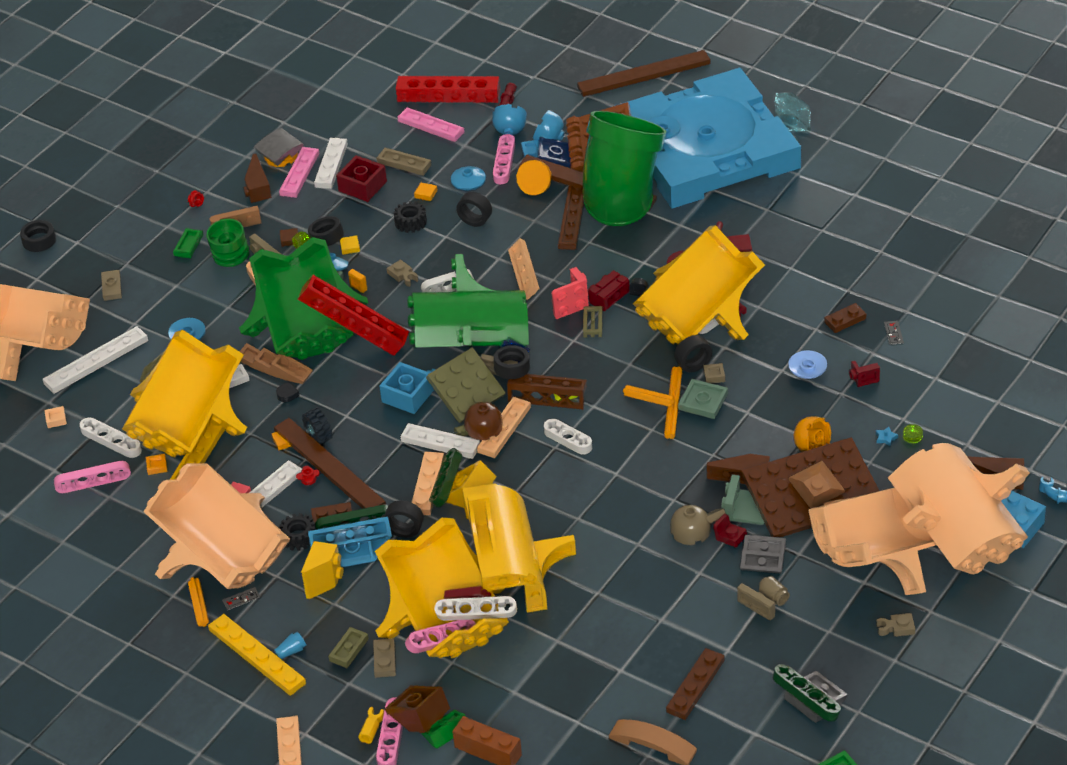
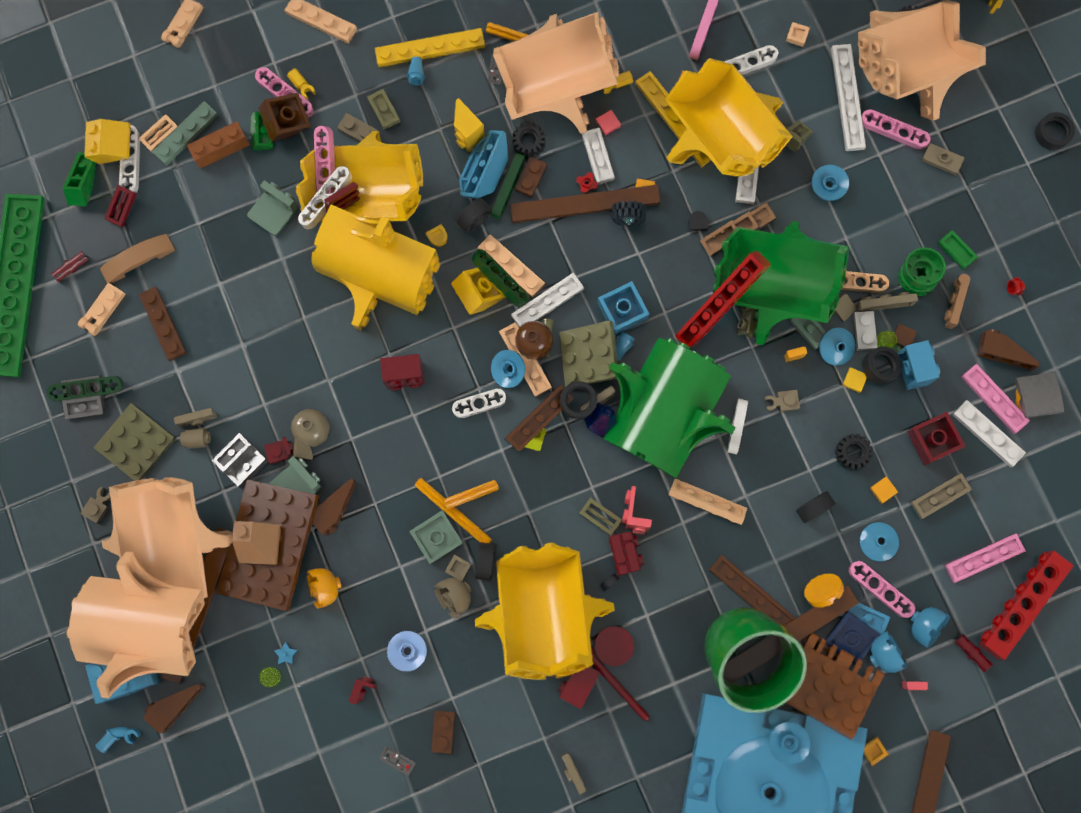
camera: 125 degrees right, 35 degrees up
none -> light nougat plate [78,283,126,336]
none -> olive plate [93,403,176,481]
none -> sand green bracket [247,180,298,236]
none -> dark red brick [380,354,425,391]
none -> dark tan cylinder [434,578,471,618]
none -> dark azure dish [491,350,525,388]
none -> dark tan plate [561,752,586,795]
none -> bright pink beam [861,110,931,150]
none -> dark azure brick [898,340,940,390]
none -> coral tile [902,681,928,690]

